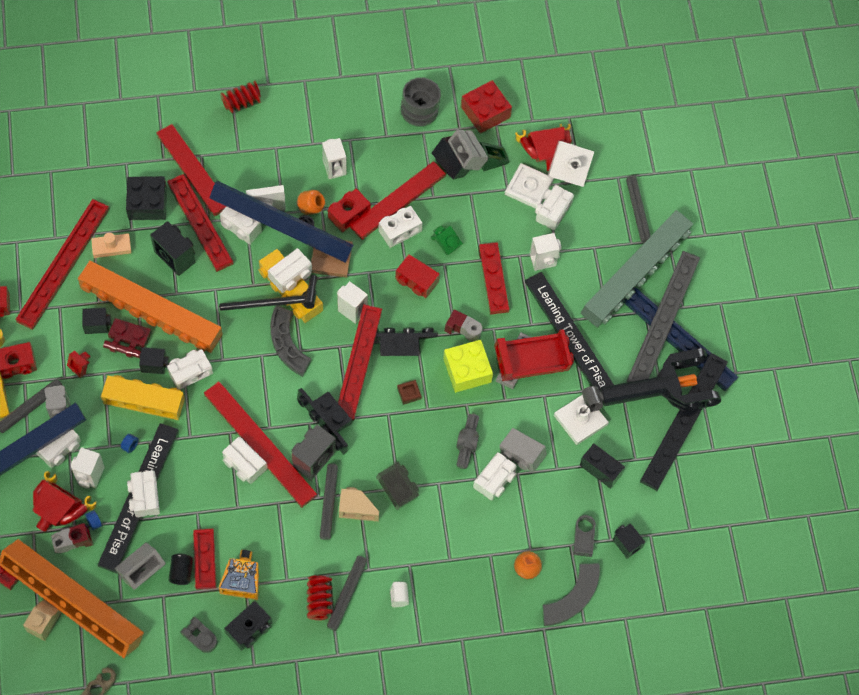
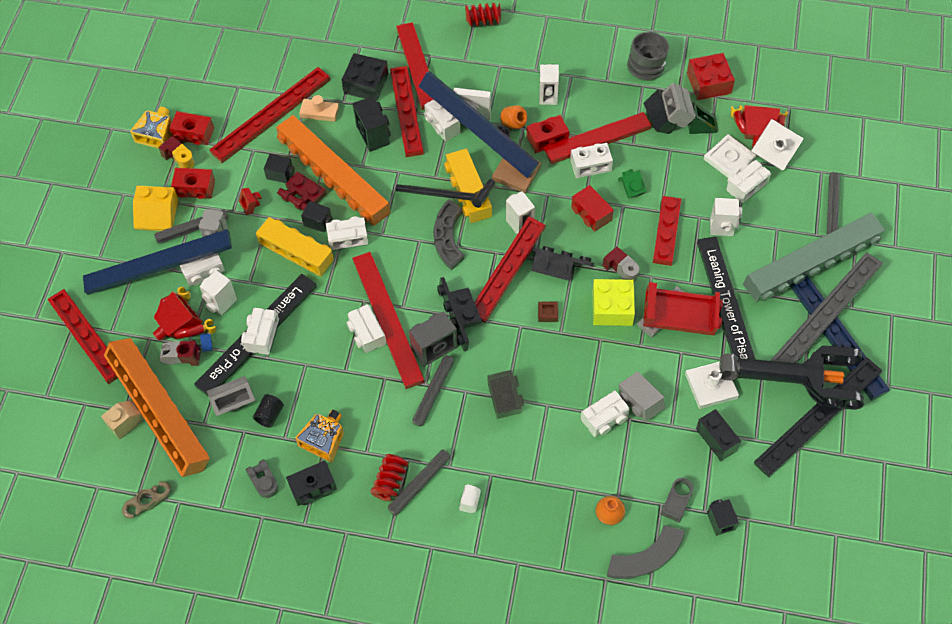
camera: 25 degrees right, 5 degrees down
blue axle [121,434,139,453] -> none
red tile [193,528,216,590] -> none
white brick [268,249,312,293] -> none
tan slope [339,487,379,522] -> none
dark grey axle [456,413,479,469] -> none

